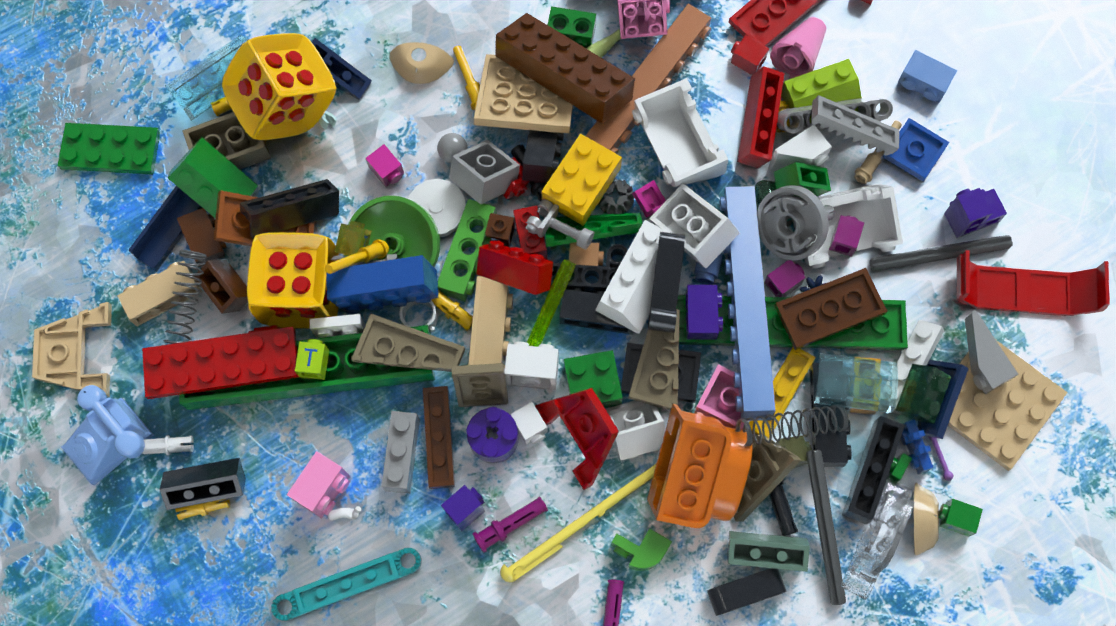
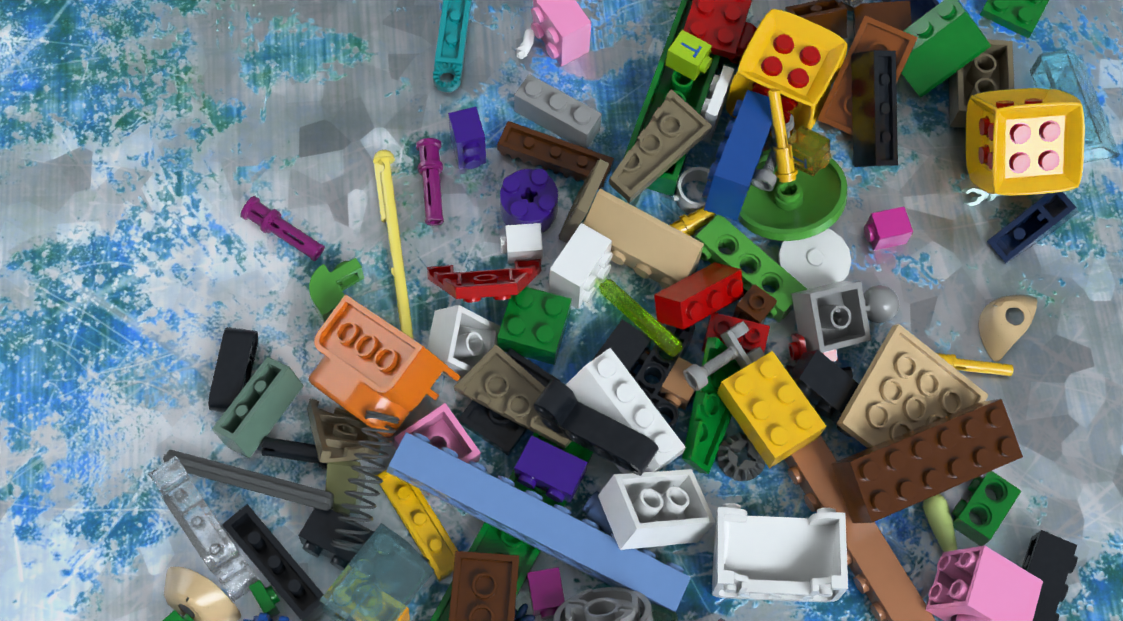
camera: 110 degrees right, 5 degrees down
dark pink bracket [632,180,666,218] -> none

